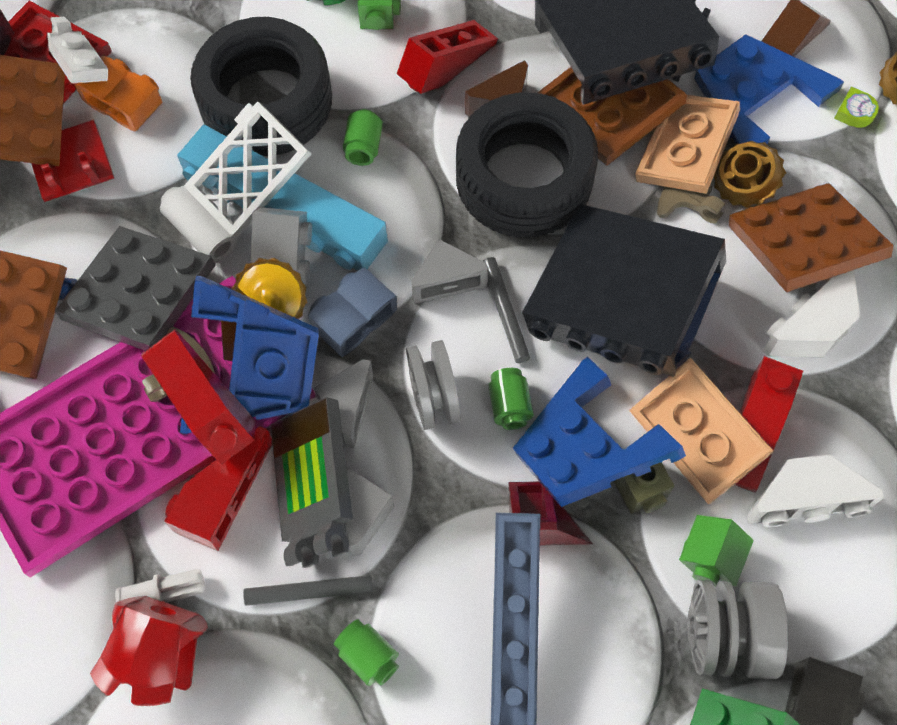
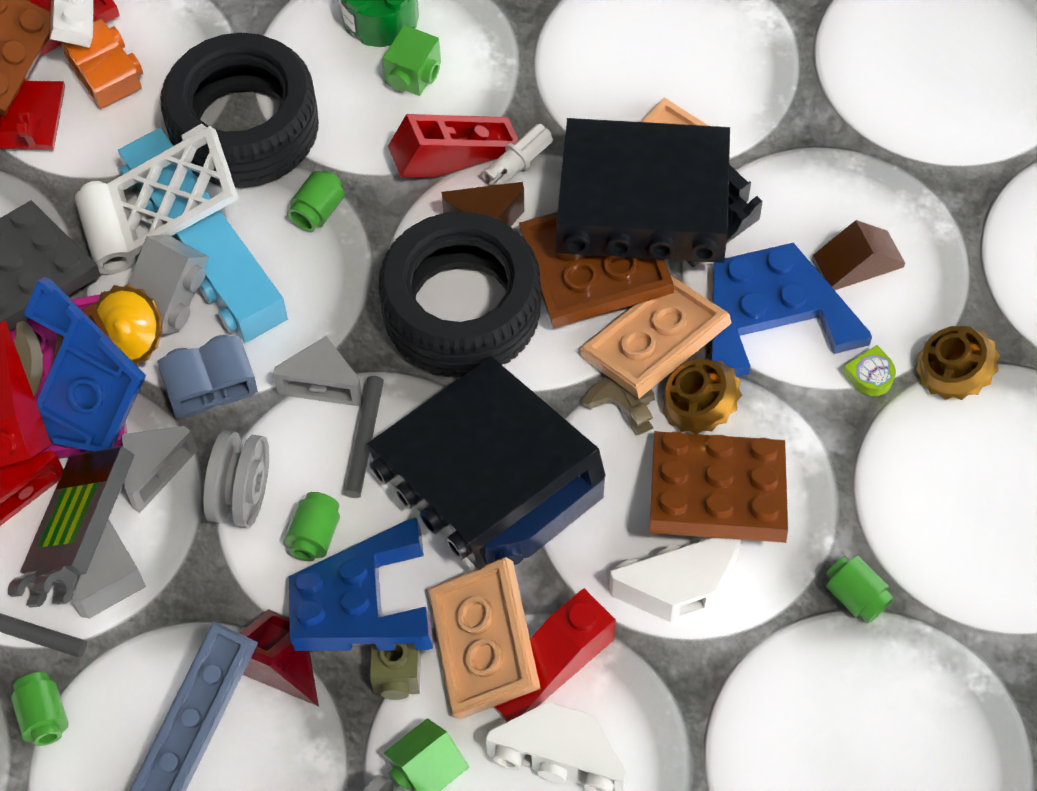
camera: 25 degrees right, 5 degrees down
none -> white axle [481,124,553,186]

